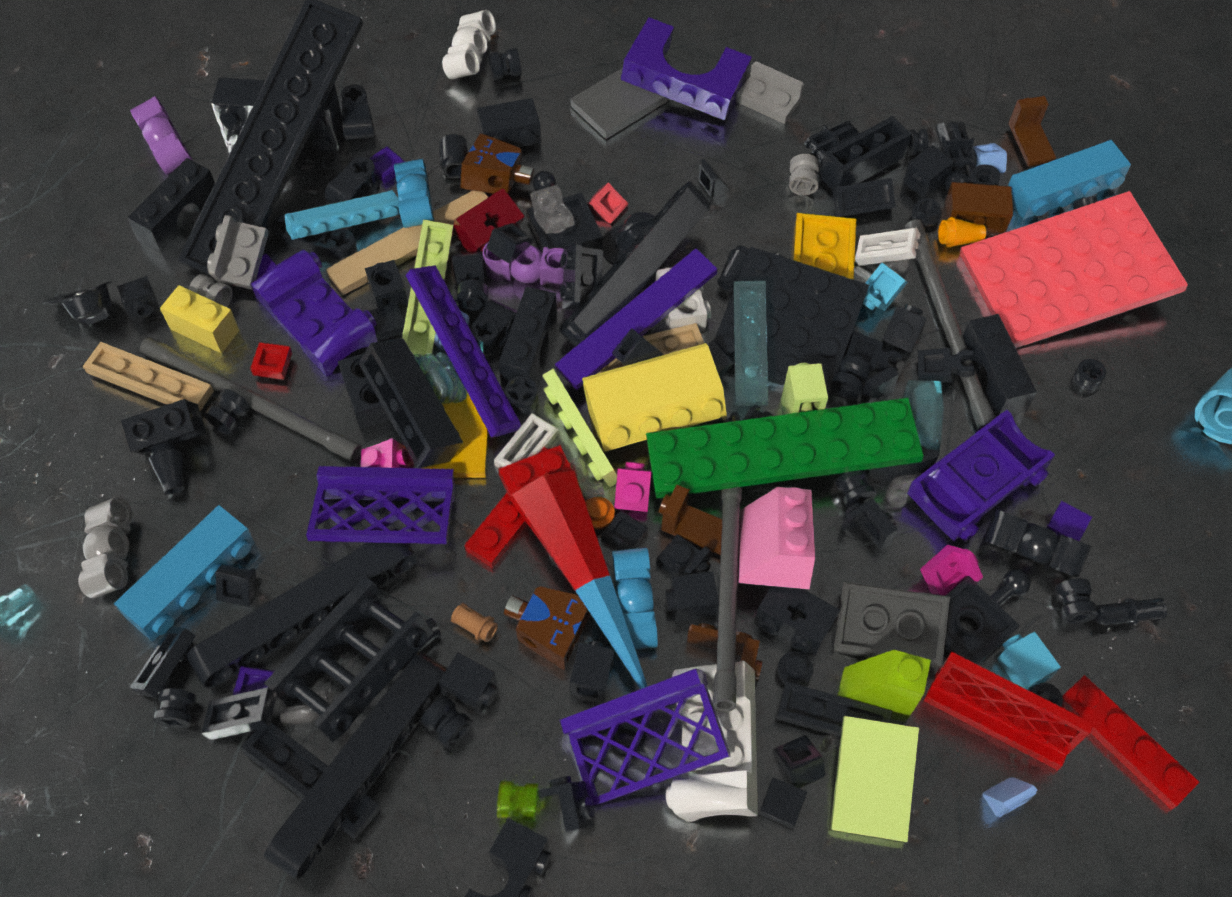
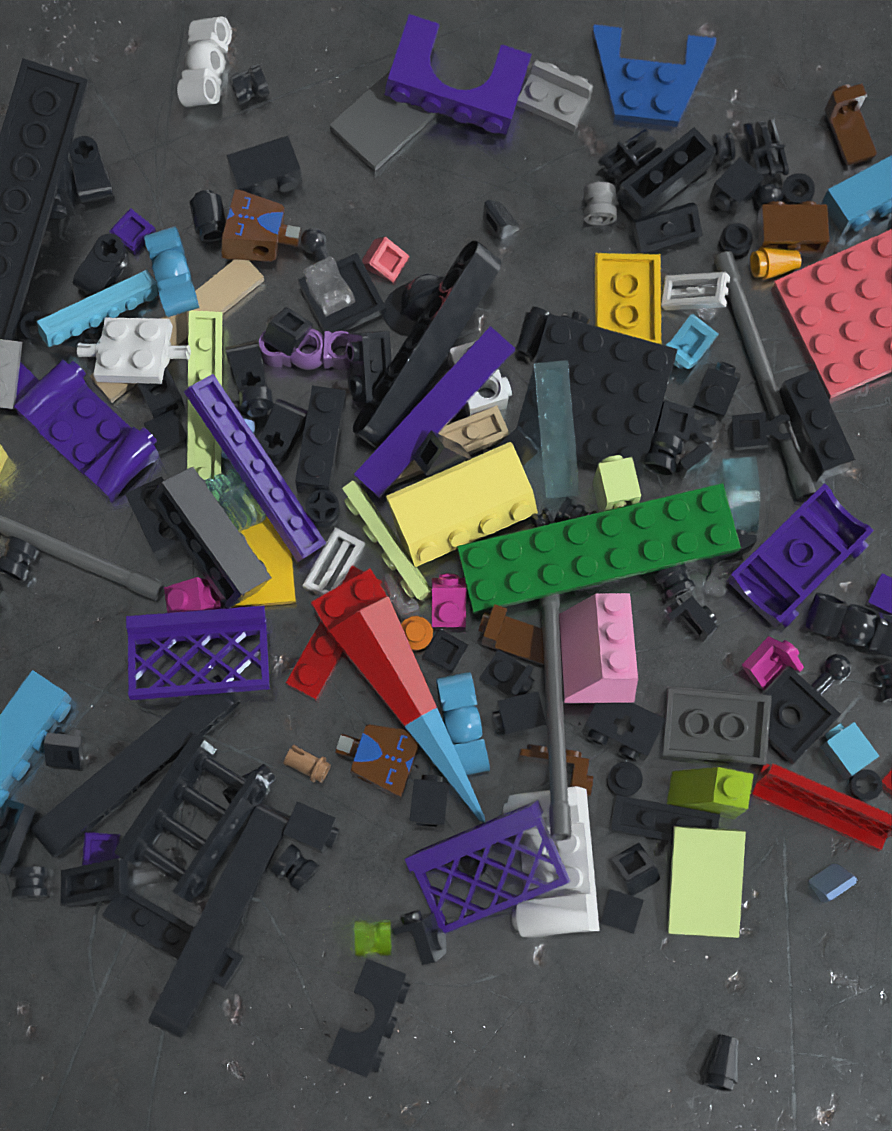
camera: 10 degrees left, 15 degrees up
red plate [250,342,292,380] -> none
dark red brick [452,188,525,254] -> none
light blue slope [973,143,1007,173] -> none
none -> white plate [77,318,191,384]
none -> blue wing [592,25,716,127]

